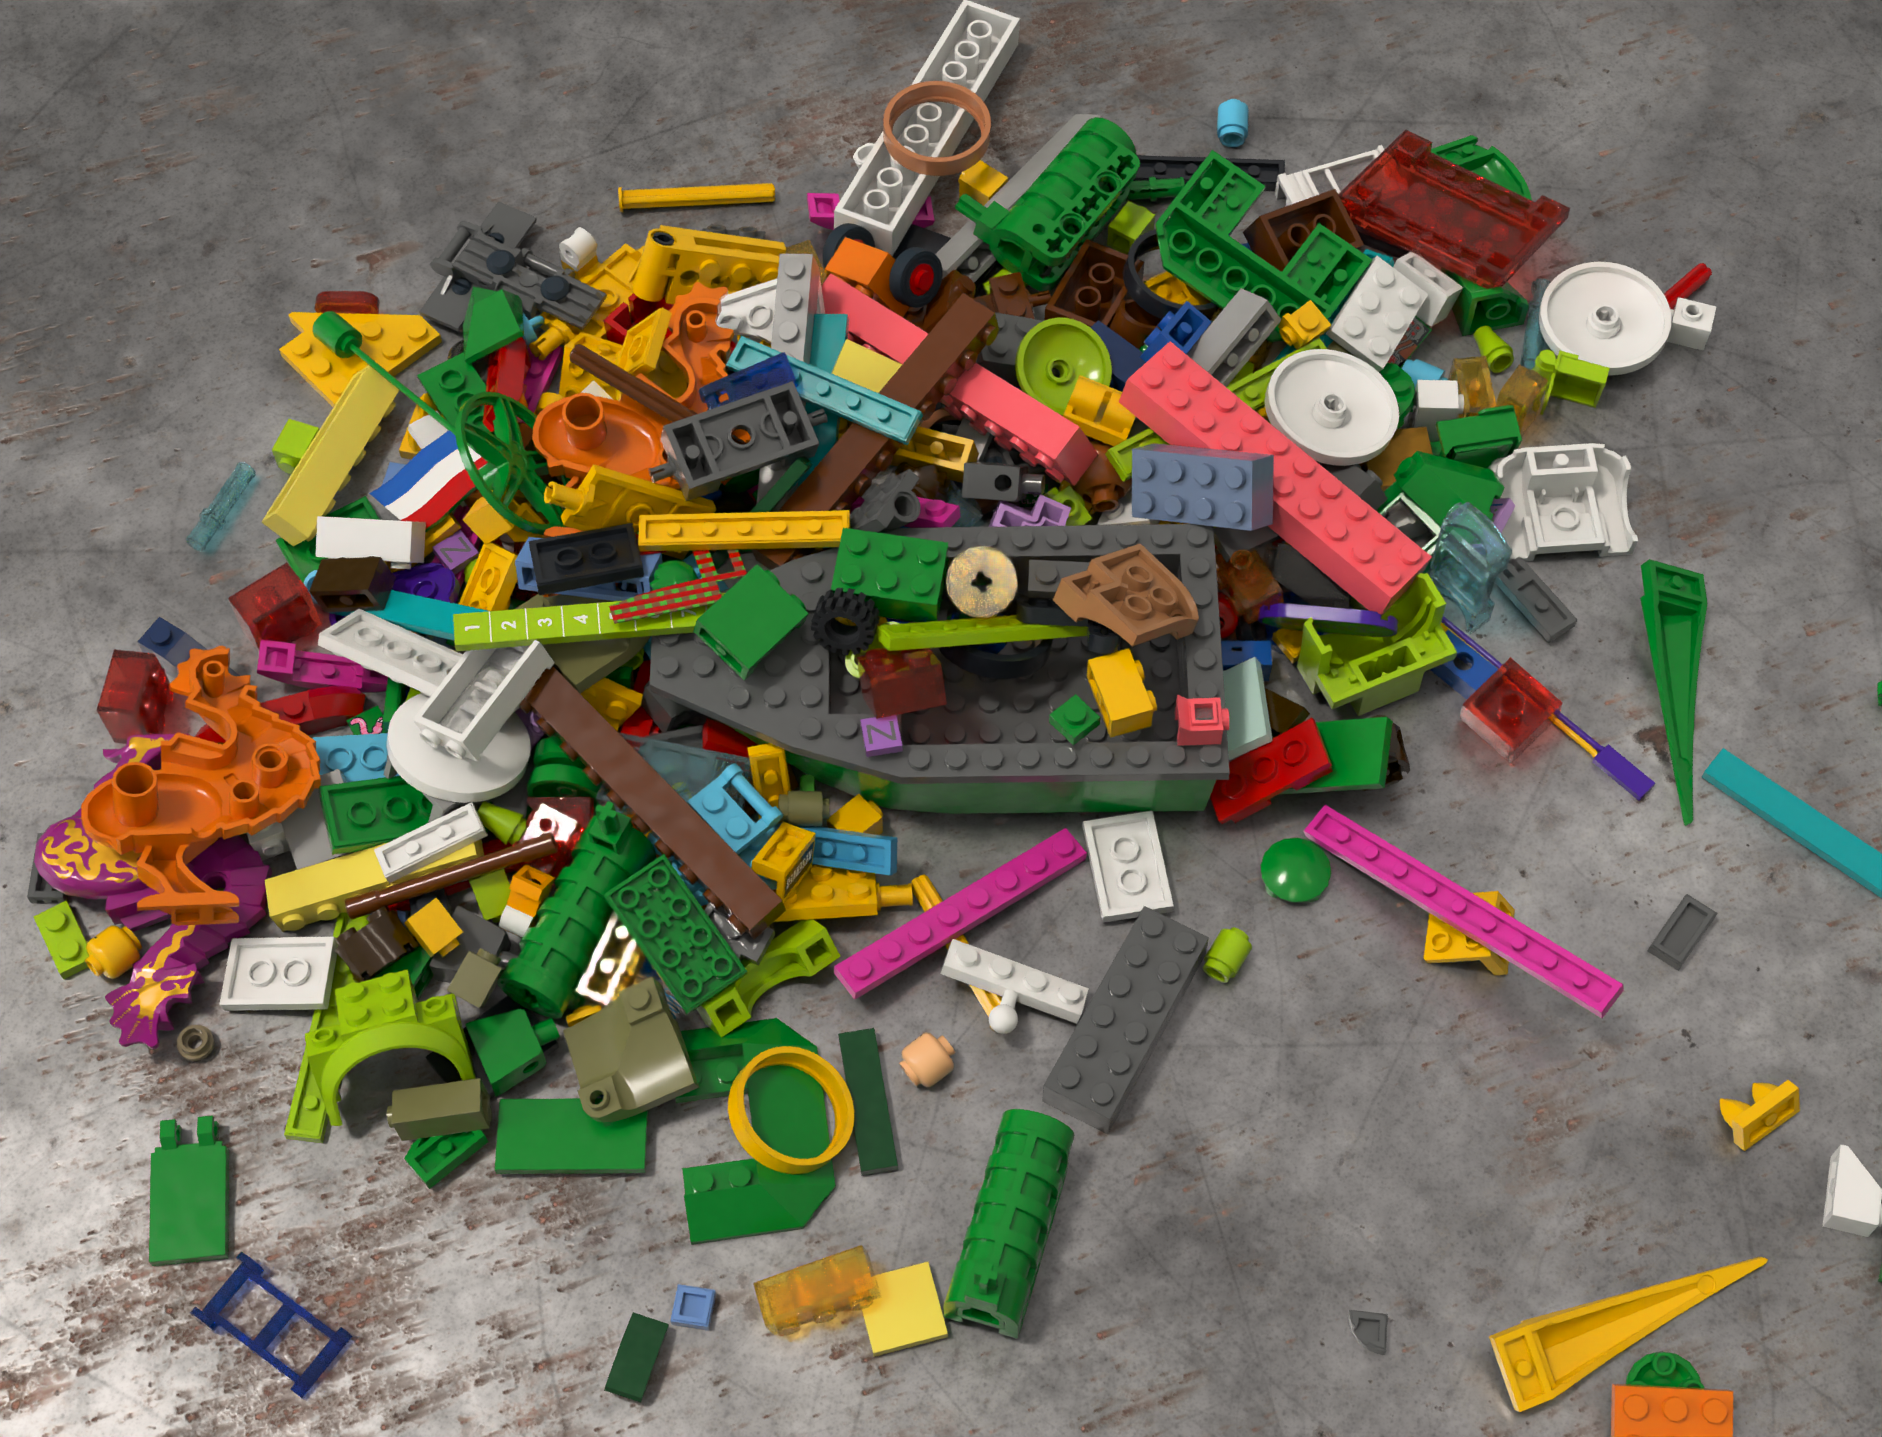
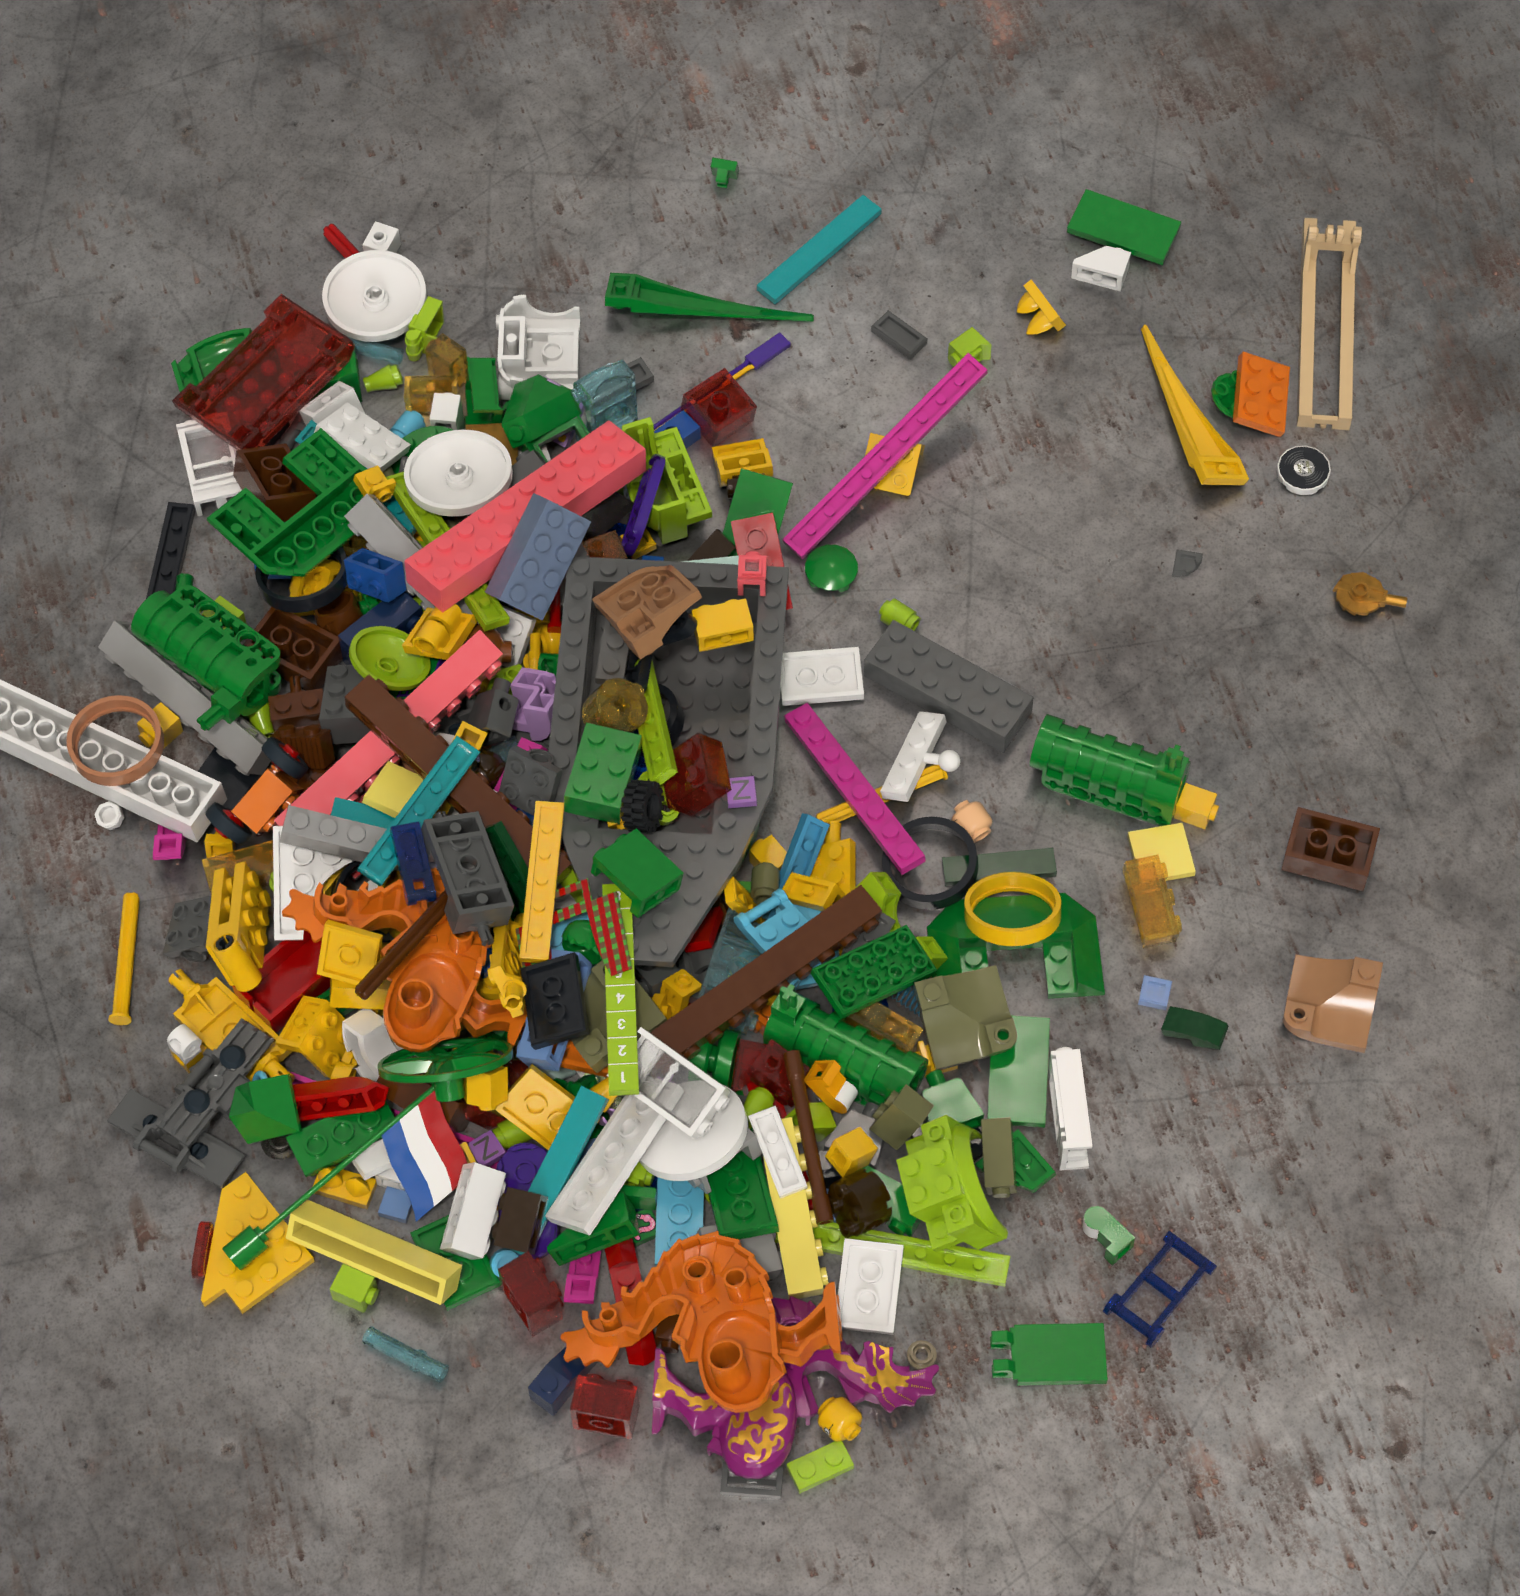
camera: 85 degrees left, 0 degrees up
green plate [1049,694,1101,746] -> none
medium azure brick [1217,99,1249,147] -> none
none -> green slope [547,1192,640,1266]
none -> yellow bracket [660,969,702,1017]
none -> yellow brick [712,438,773,487]
none -> black piece [882,817,979,910]
none -> lime window [948,327,992,367]
none -> white door [1048,1047,1092,1171]
none -> leg [1082,1206,1135,1266]
none -> yellow brick [1174,783,1219,829]

